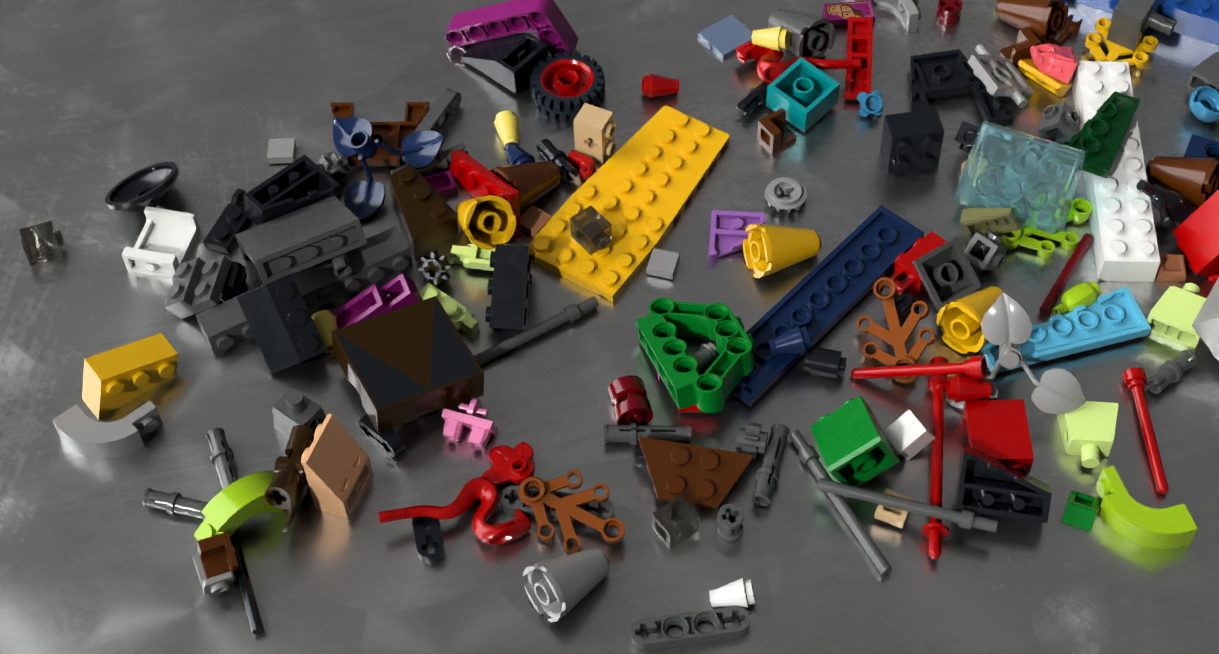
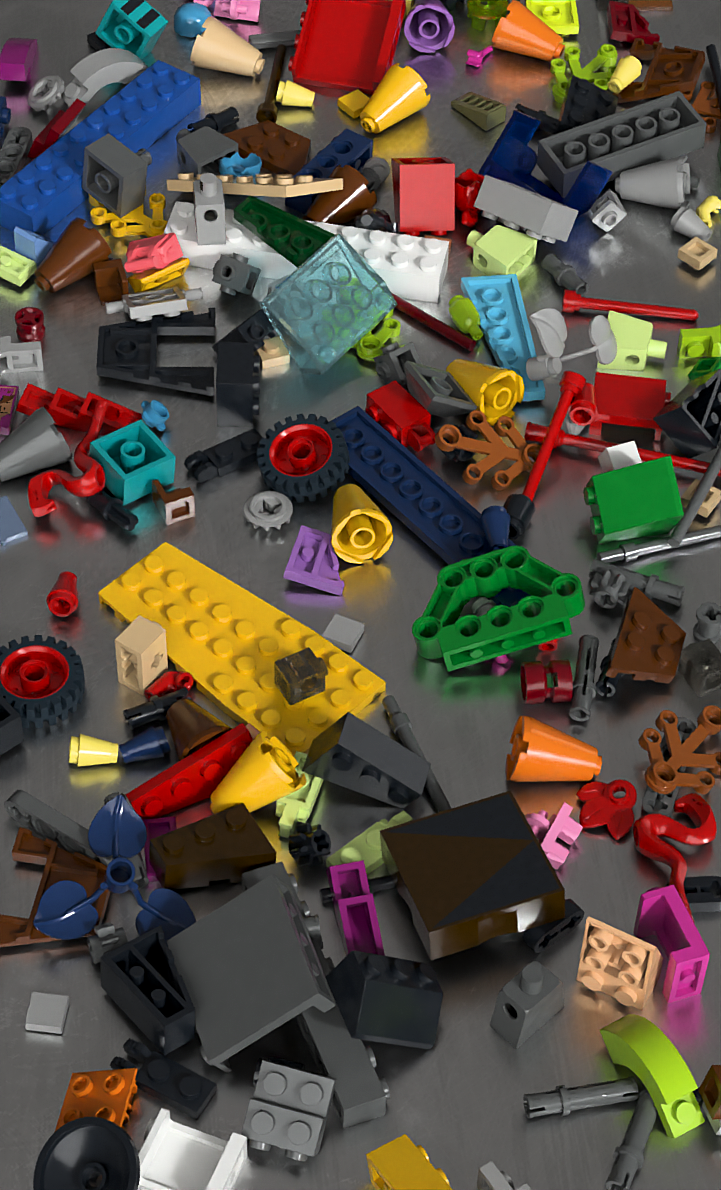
camera: 85 degrees left, 5 degrees down
dark brown panel [265,425,315,532] -> none
light yellow cone [752,26,791,52] -> none
olive slope [960,208,1022,238] -> none
none -> orange hinge [54,1068,138,1133]
none -> tan wing [167,172,343,198]
none -> black hinge [184,428,263,483]
none -> light grey torso [193,173,226,245]
none -> wheel [257,414,350,503]
none -> orange cone [505,715,602,782]
none -> dark pink panel [633,885,710,1003]

